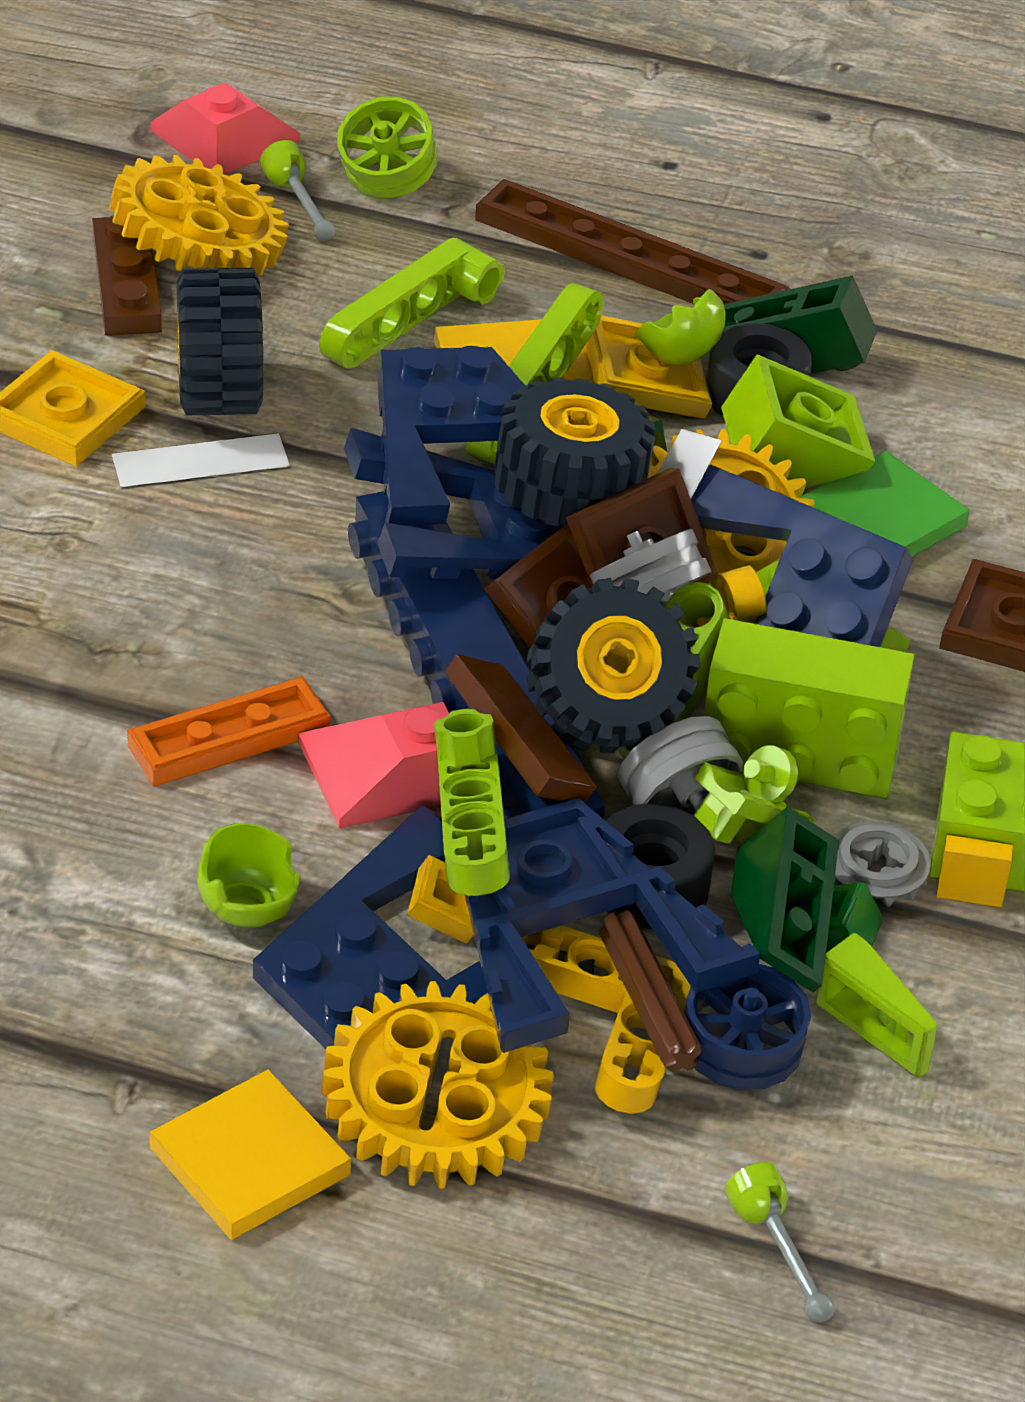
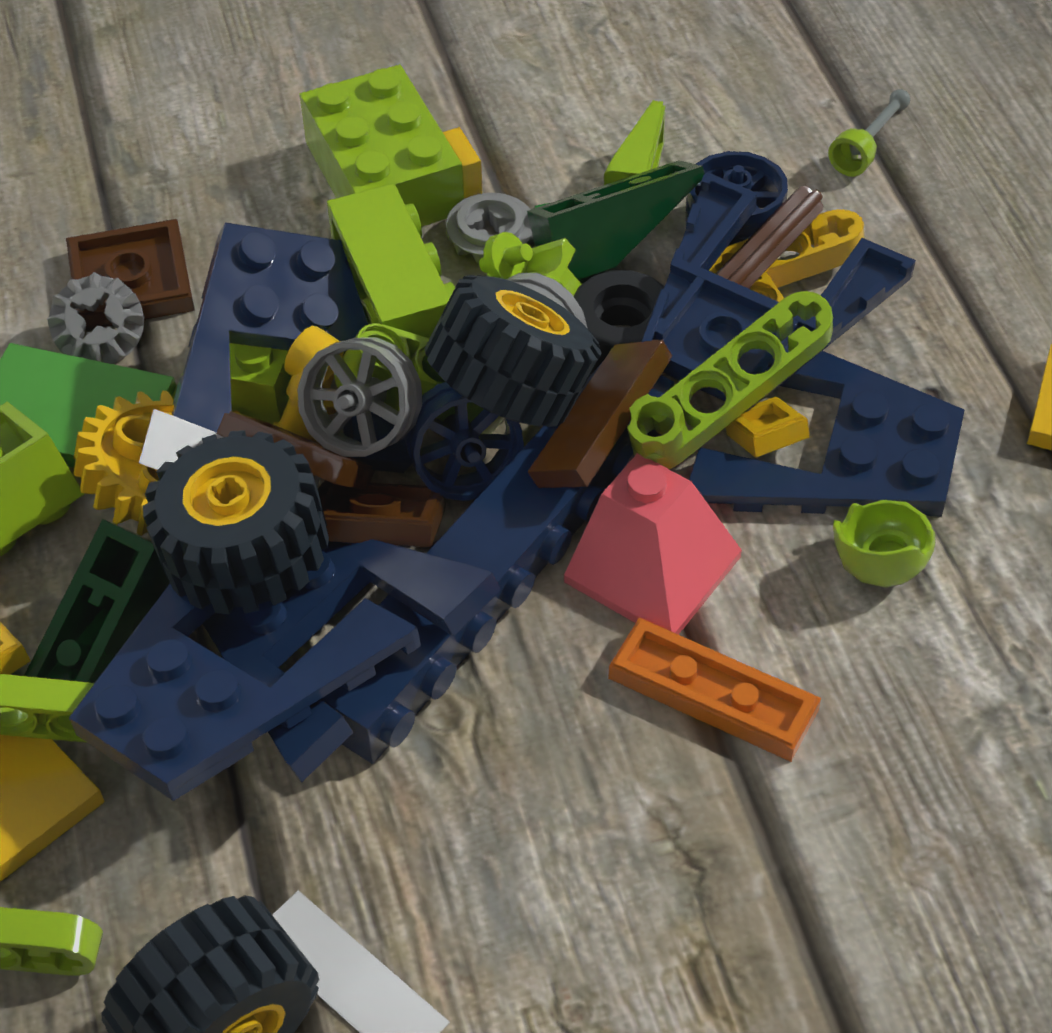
camera: 120 degrees left, 10 degrees up
yellow gear [321,981,554,1189] -> none
none -> light grey gear [47,272,144,364]

